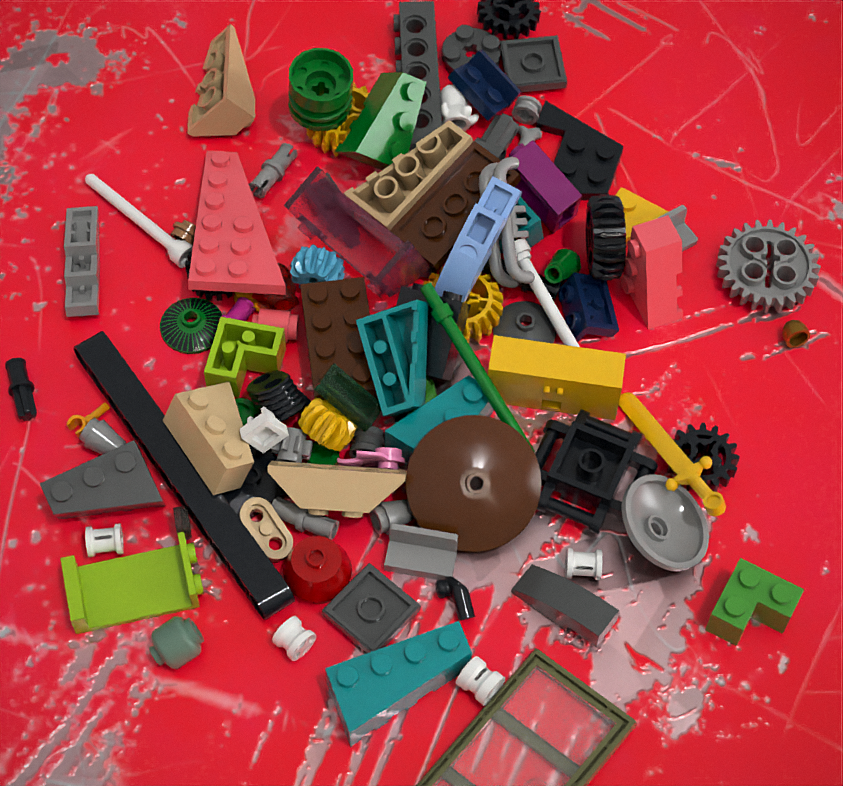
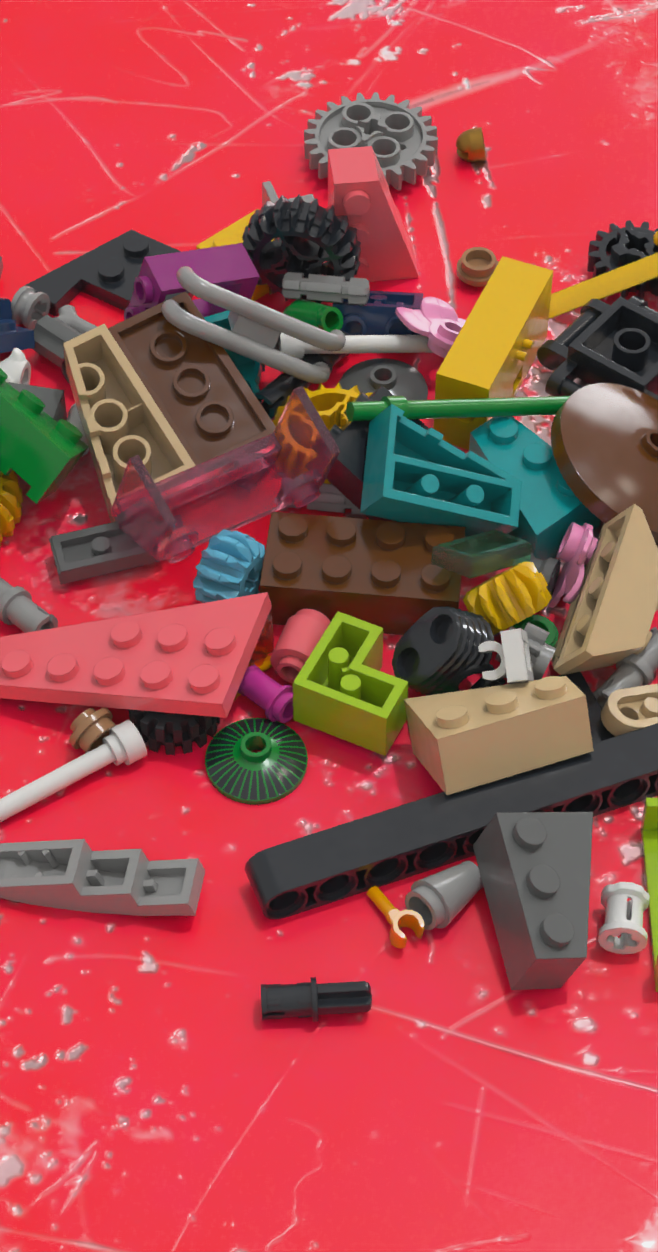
camera: 75 degrees left, 10 degrees down
clear smoke tile [173,506,192,540] -> none
light blue slope [435,176,522,303] -> none
none -> light grey axle [282,272,370,305]
none -> bright pink plate [395,296,466,358]
none -> medium nougat plate [456,247,499,287]

